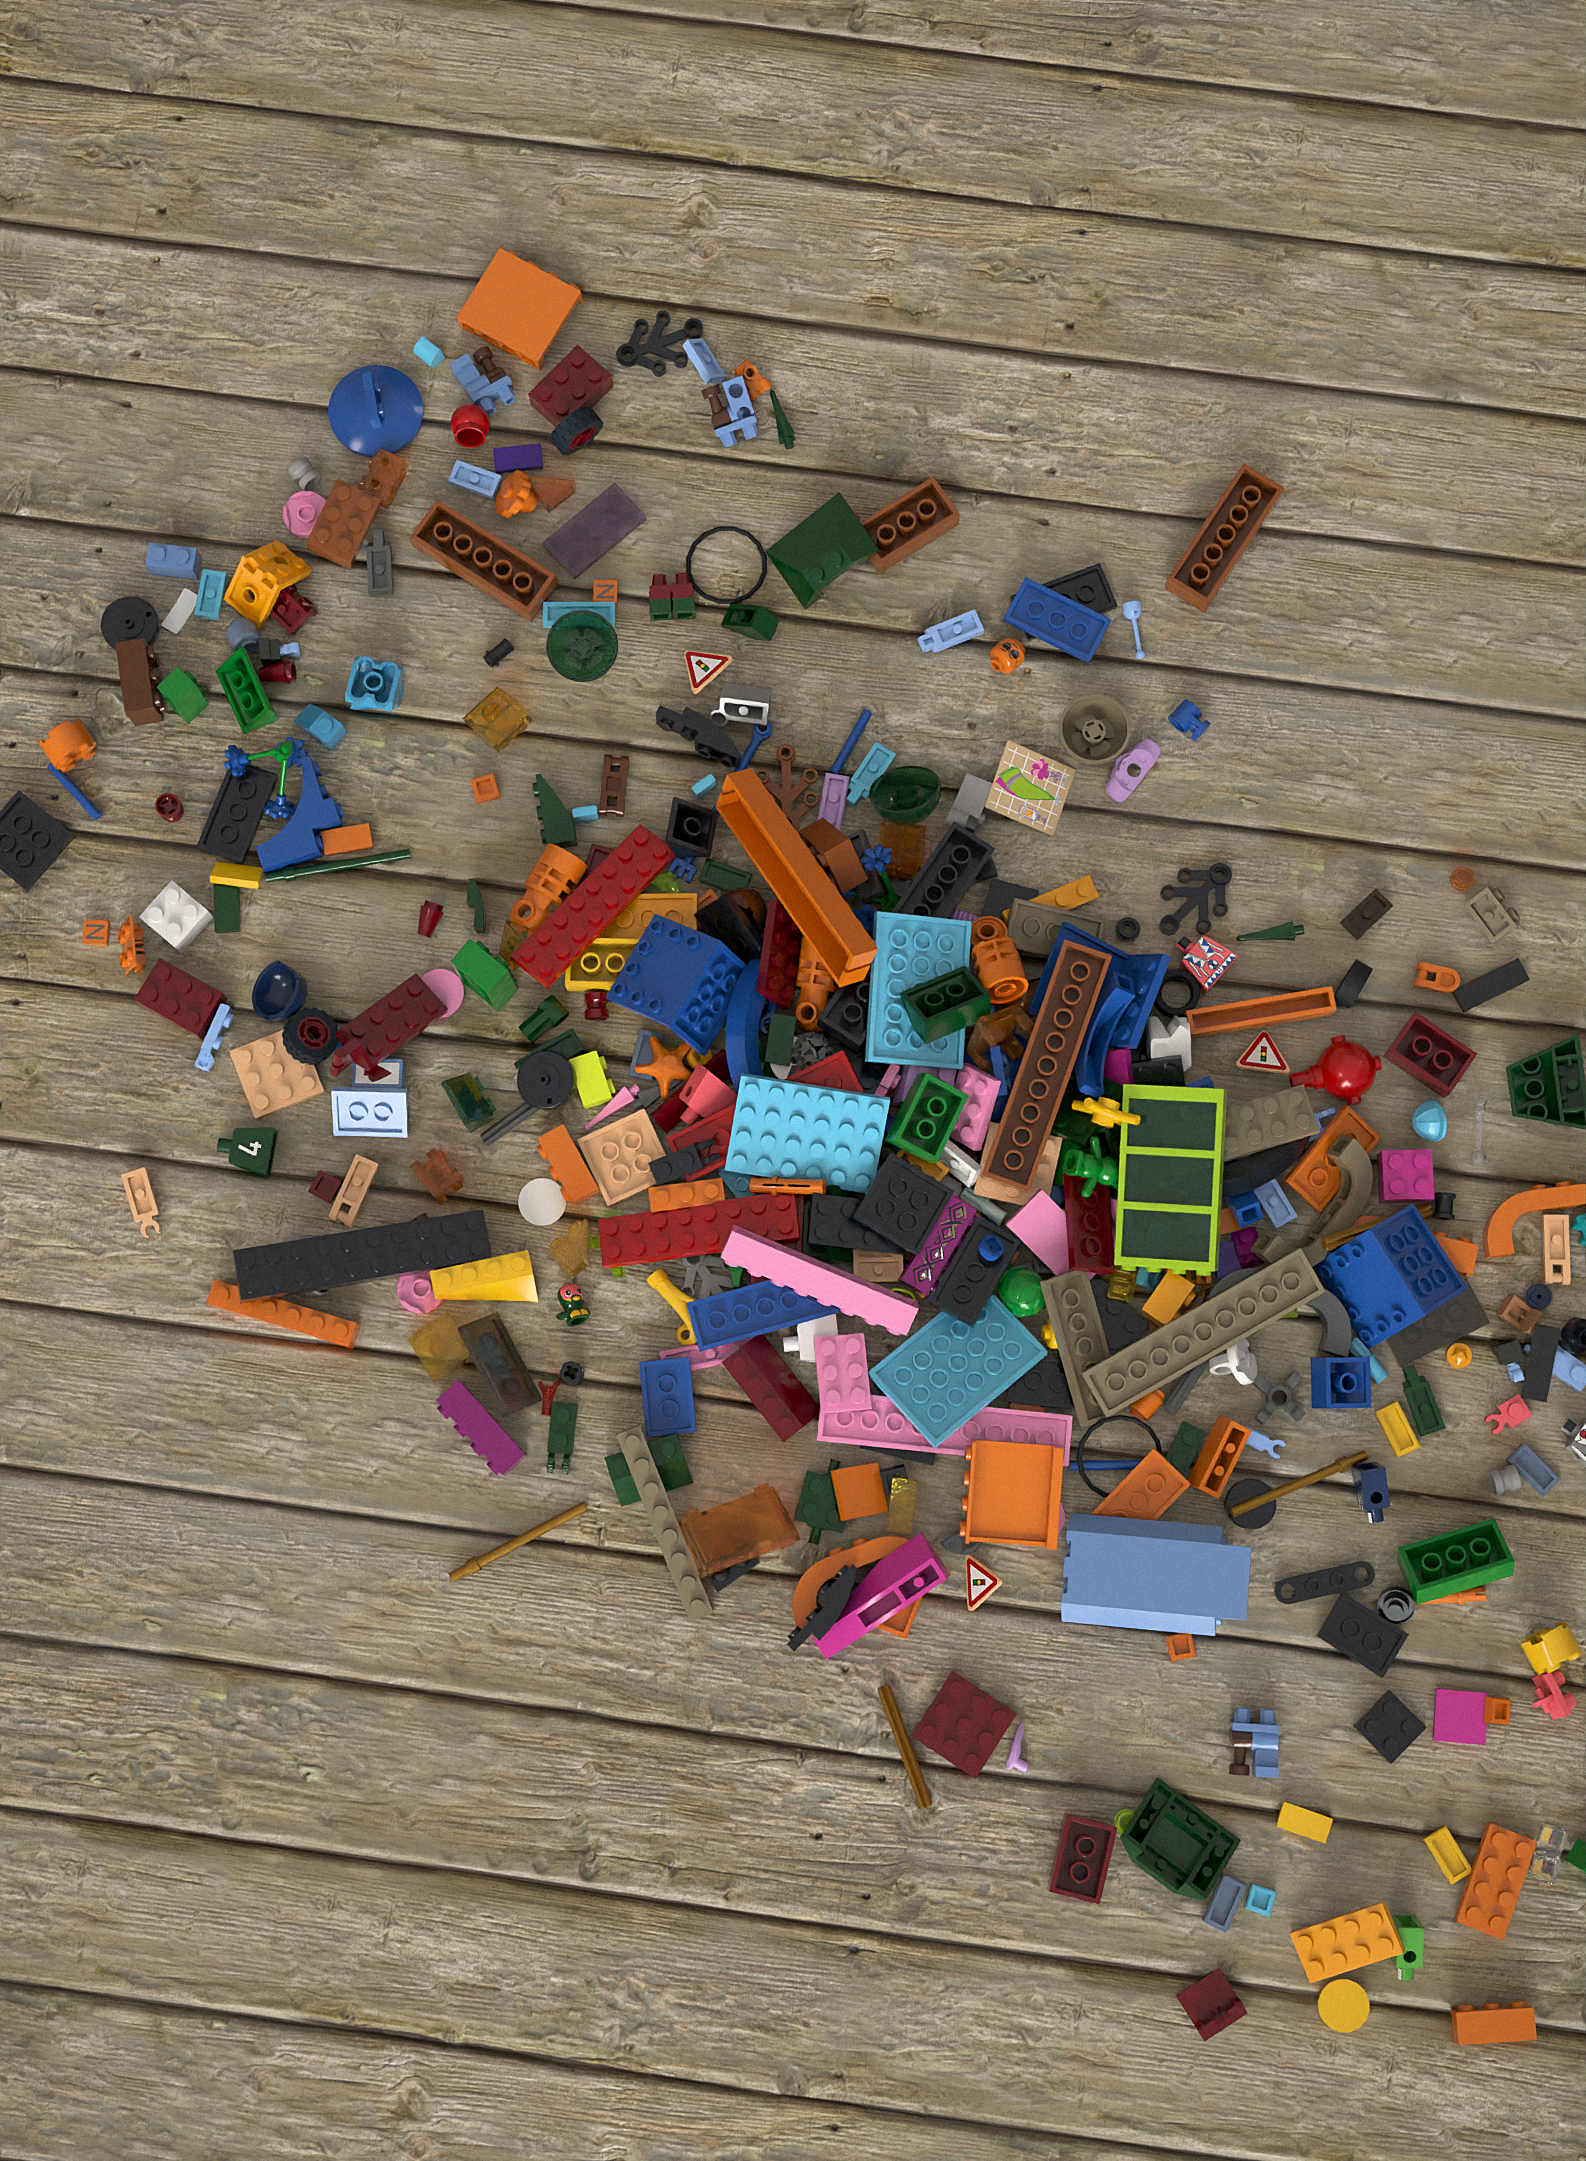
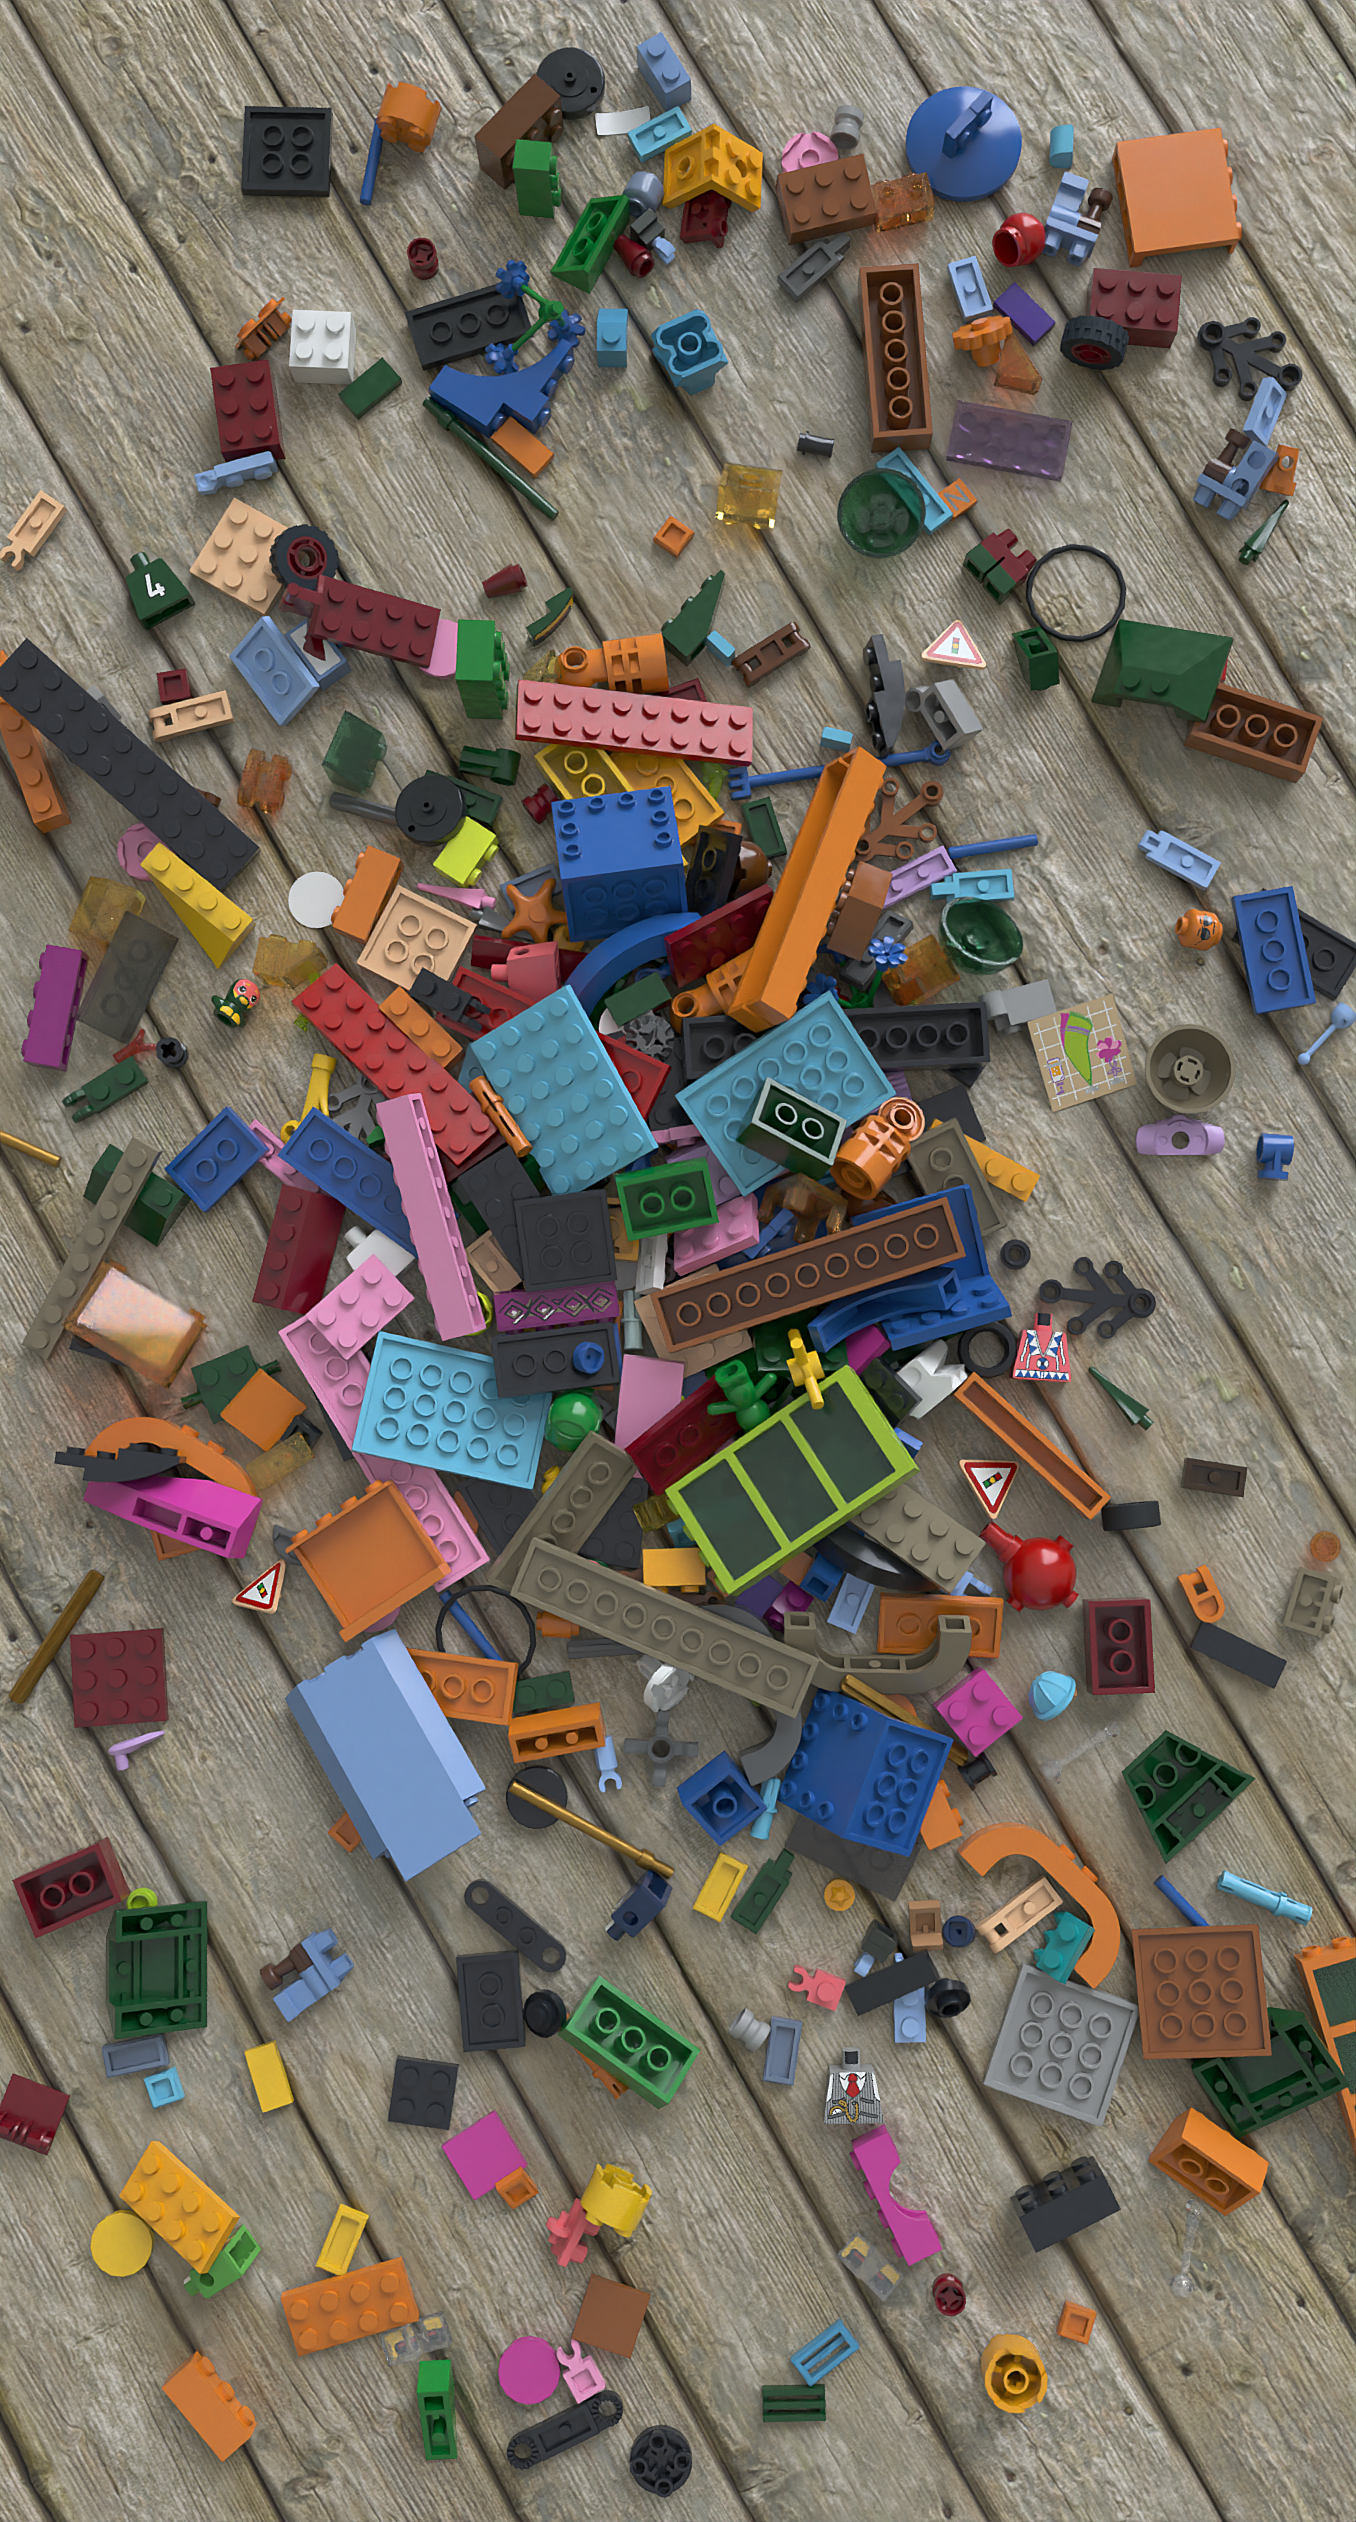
camera: 55 degrees right, 5 degrees up
orange tile [82,919,110,946] -> none
yellow tile [210,861,264,889] -> none
dark blue cylinder [252,960,307,1021] -> none
black slope [665,797,718,857] -> none

